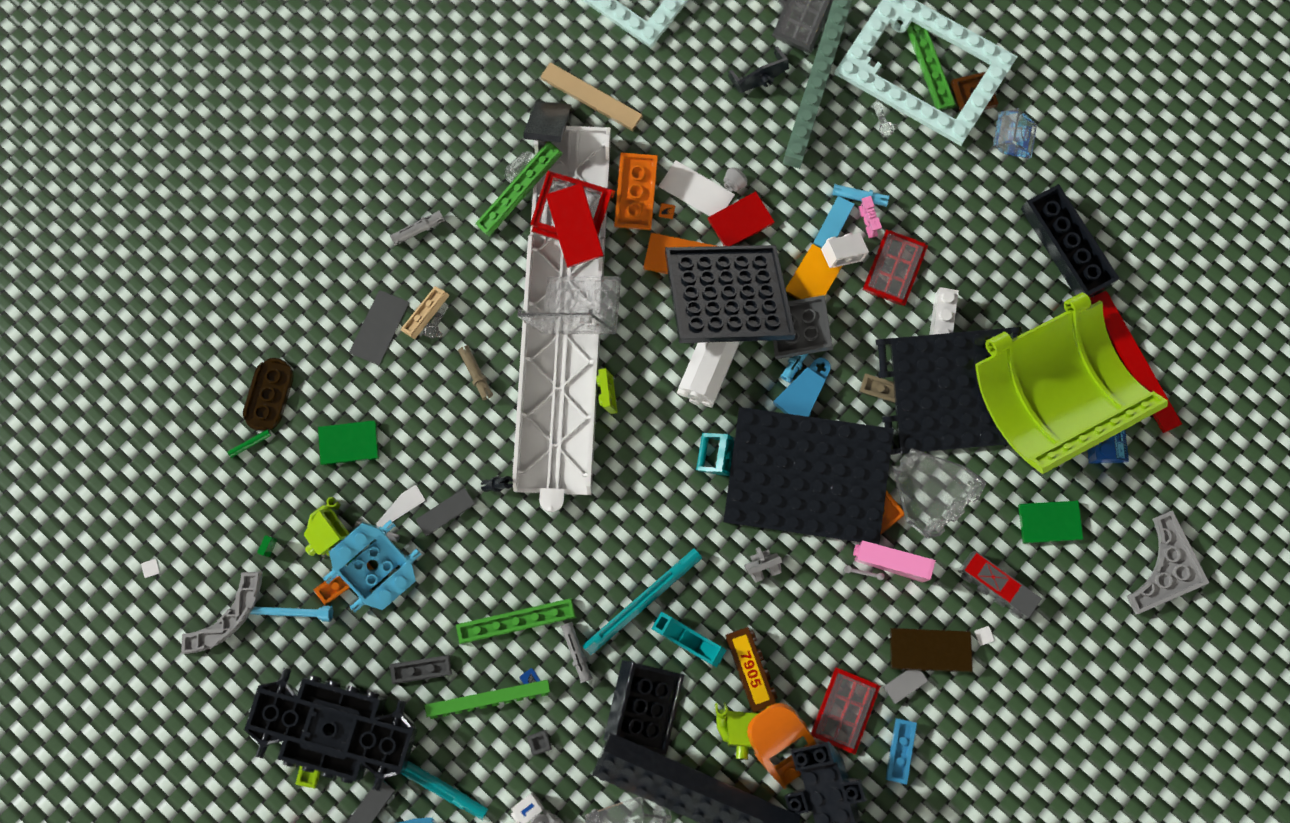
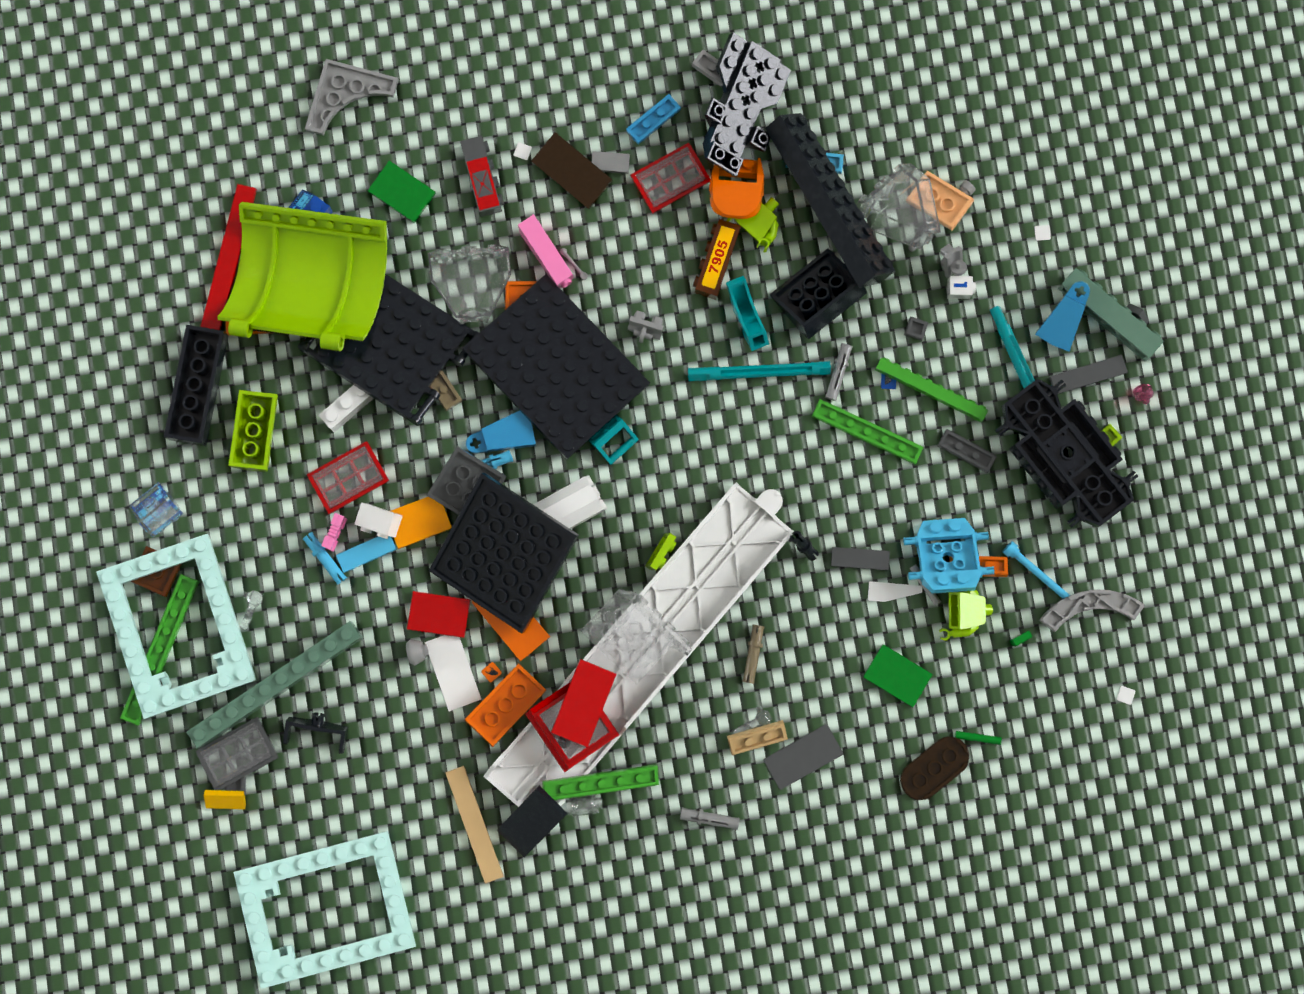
camera: 150 degrees left, 5 degrees up
none -> lime brick [228,390,278,472]

